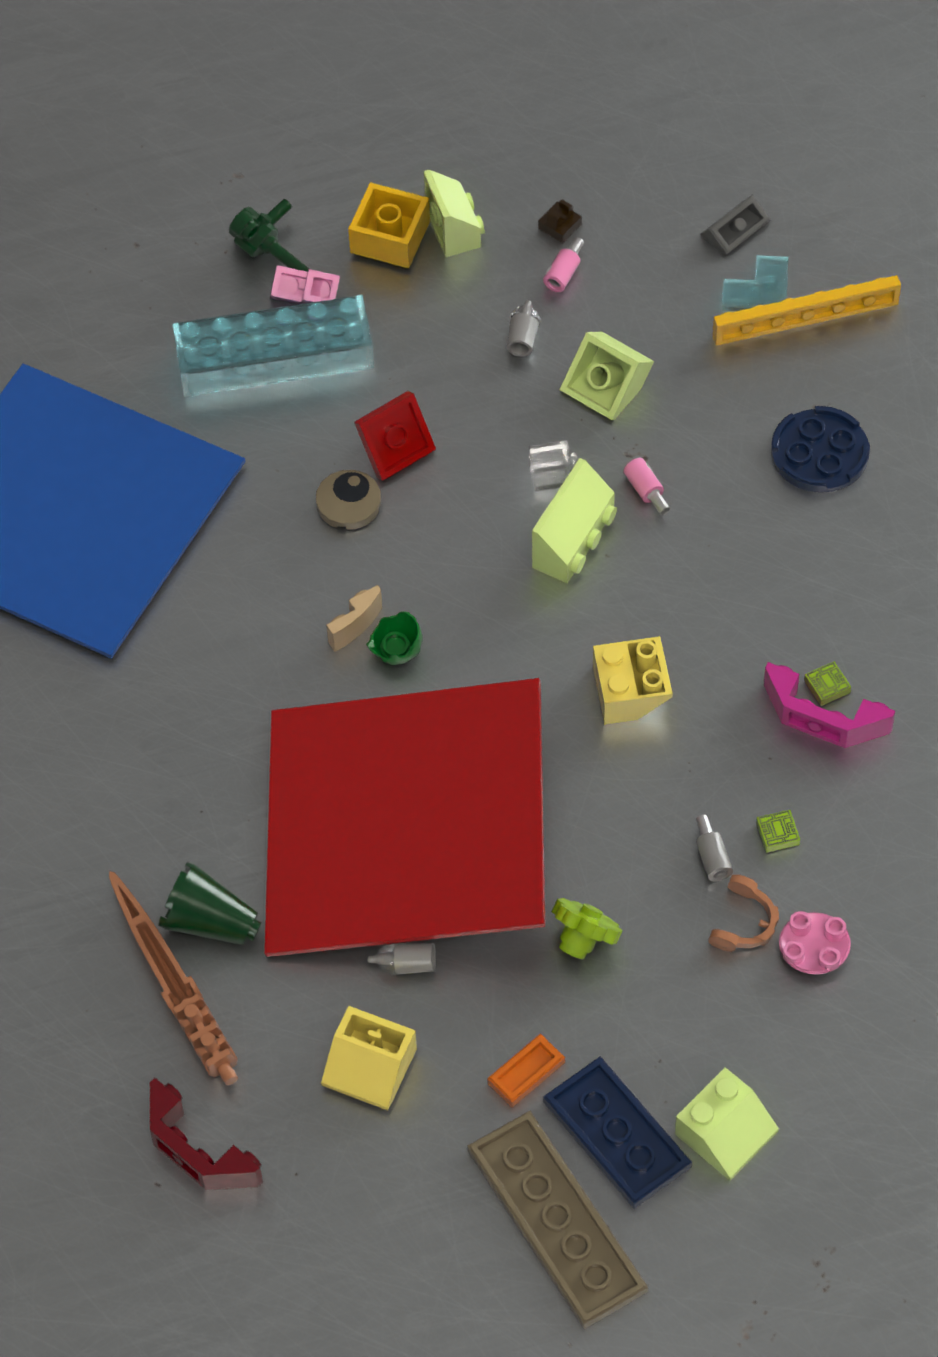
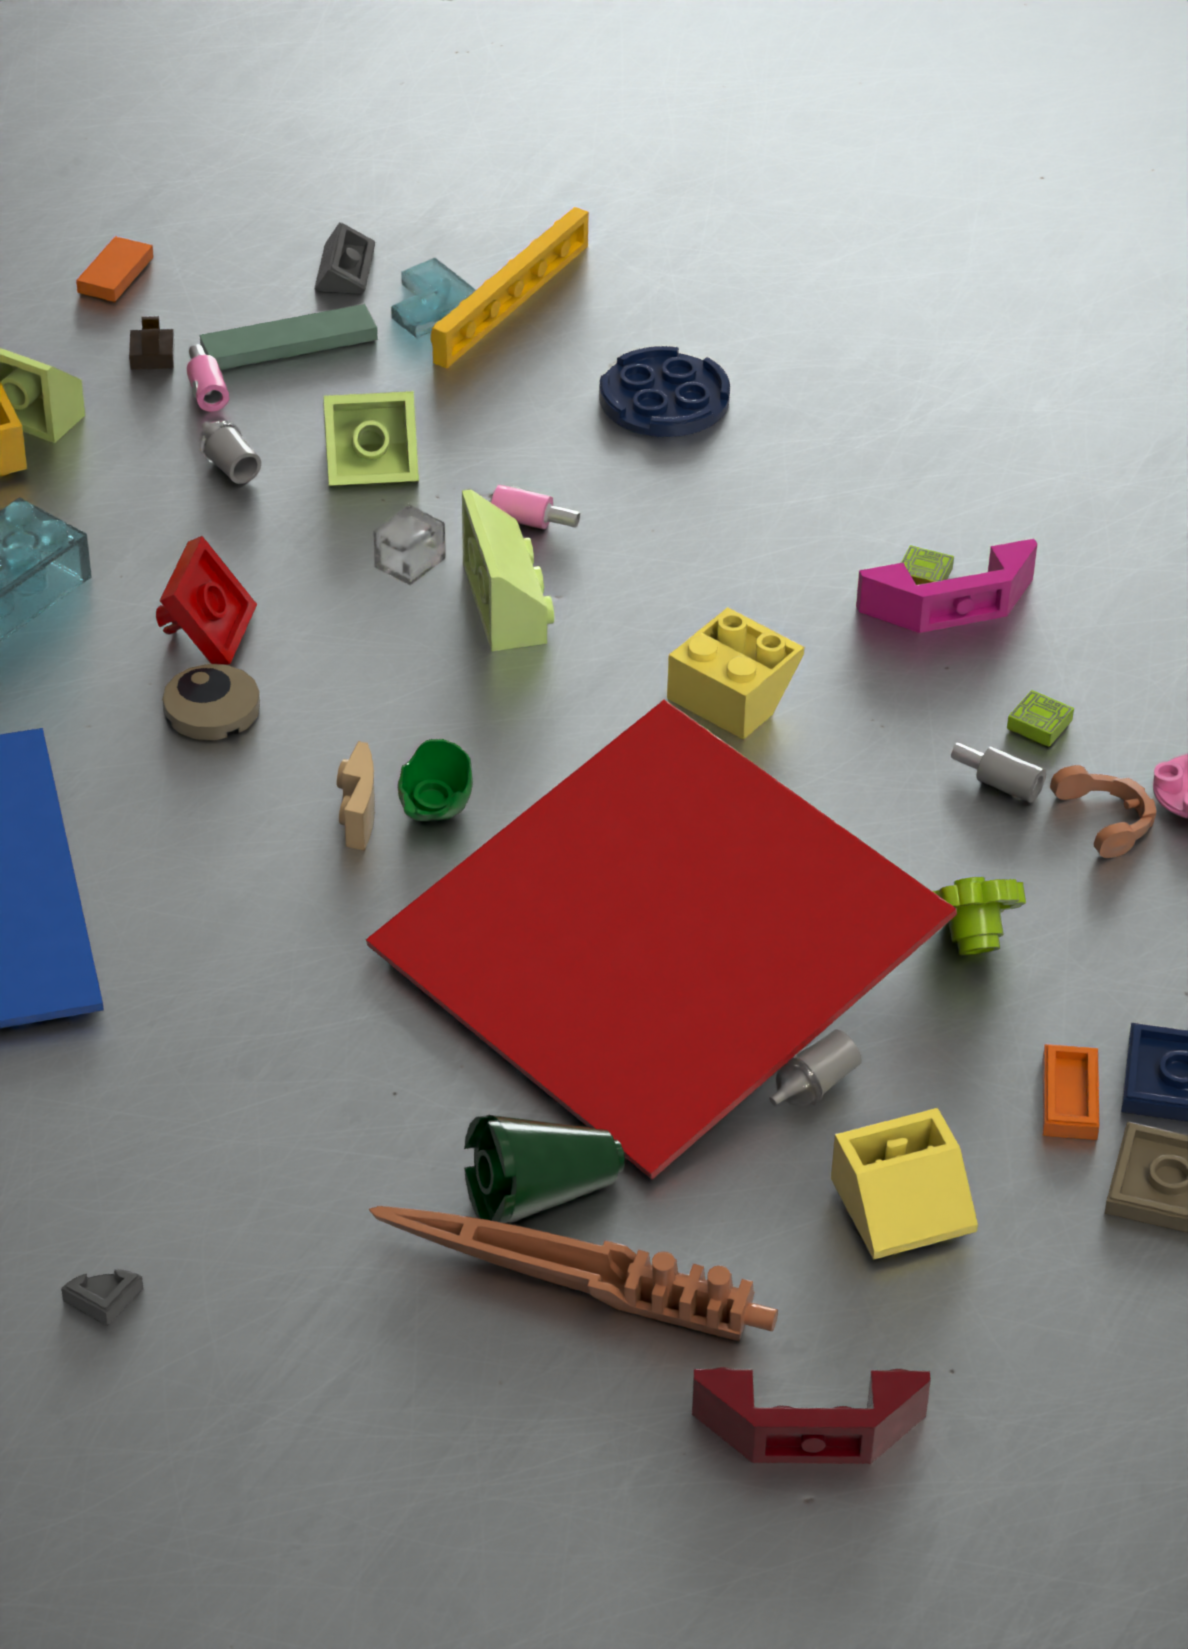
camera: 45 degrees left, 15 degrees down
none -> orange tile [76,236,154,302]
none -> sand green tile [200,304,378,370]

